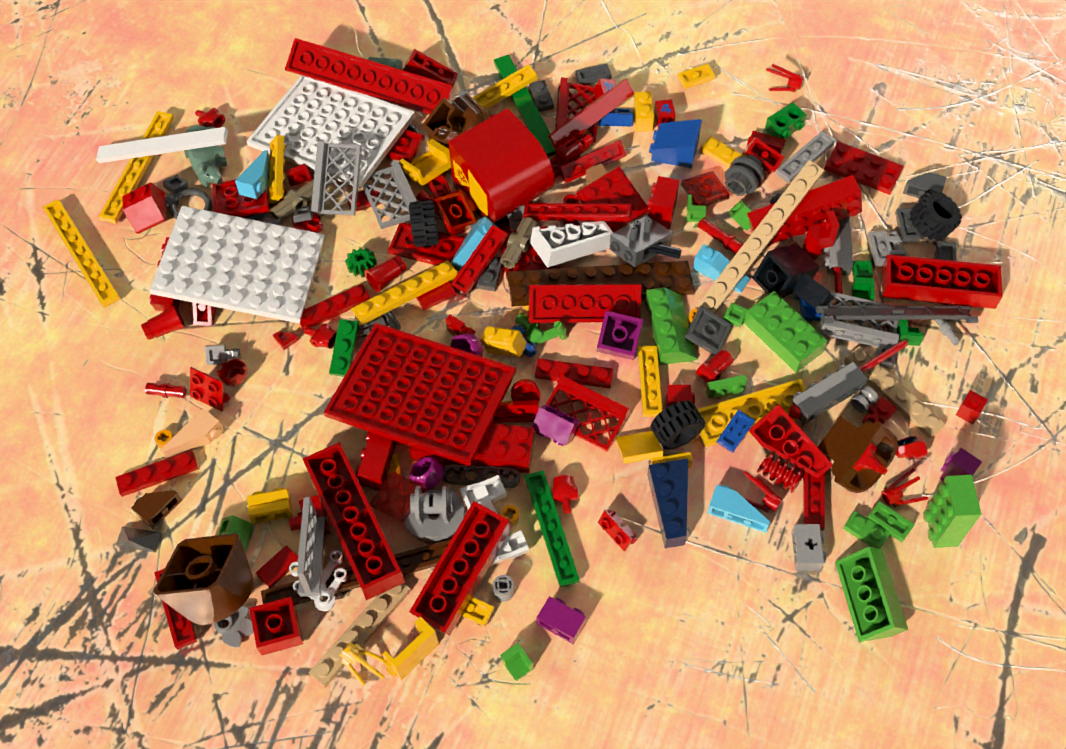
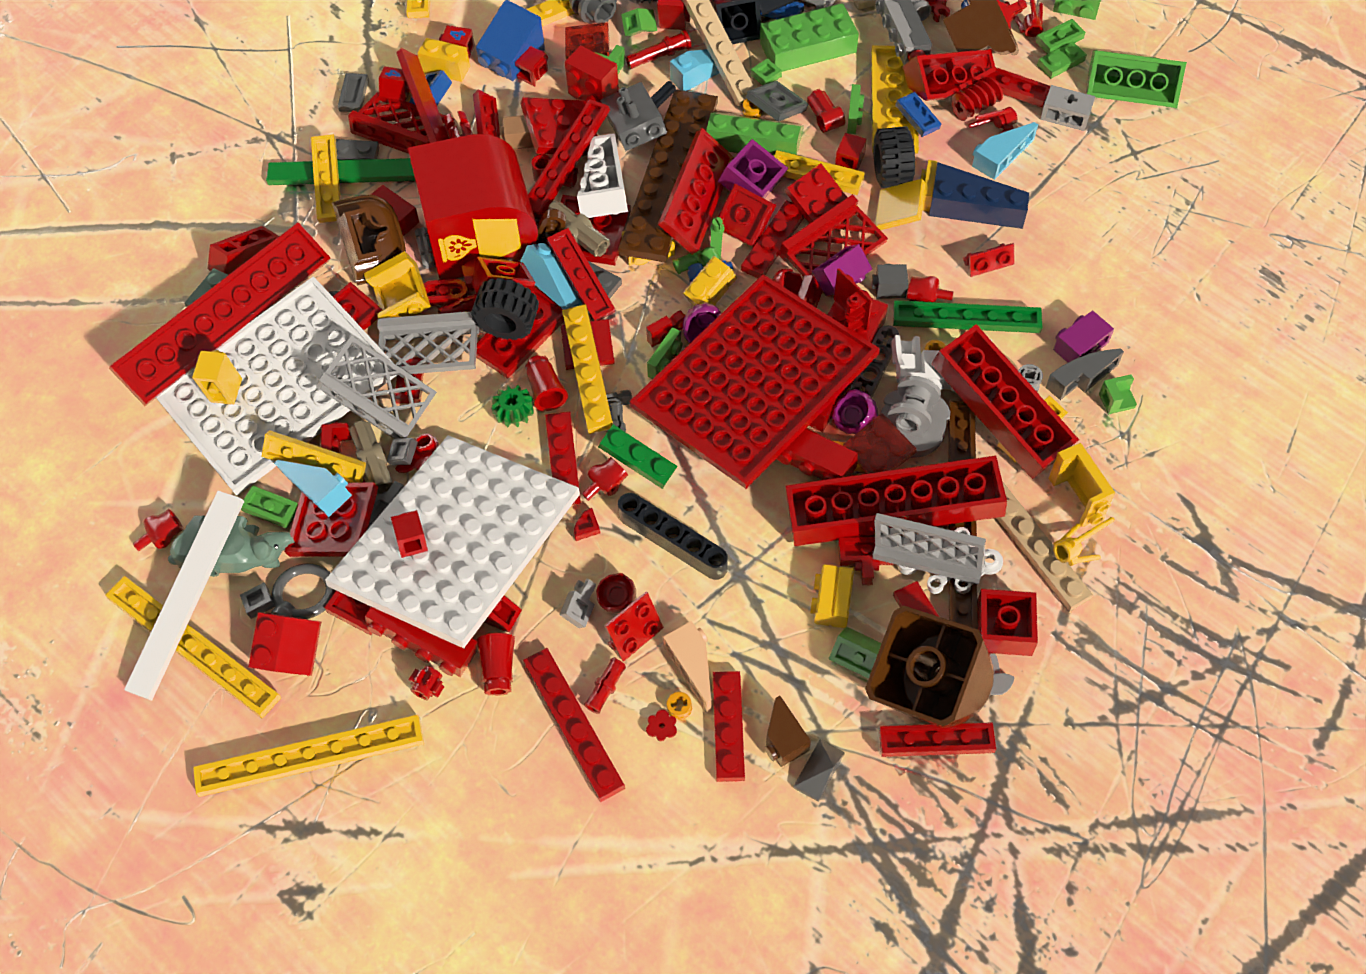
camera: 70 degrees left, 0 degrees up
none -> yellow brick [192,350,242,405]
none -> bright green plate [241,485,298,529]
none -> red brick [391,510,428,558]
none -> red gear [408,666,445,701]
none -> red window [515,46,548,87]
none -> red plate [523,648,625,802]
none -> reddish brown plate [536,209,566,246]
none -> black beam [618,493,728,580]
none -> red plant [646,710,677,741]
none -> bright green plate [647,327,683,379]
none -> red tile [718,184,776,247]
none -> red plate [785,163,848,224]
none -> red hinge [834,268,873,331]
none -> dark grey brick [872,264,908,299]
none -> dark grey slope [1046,348,1124,400]

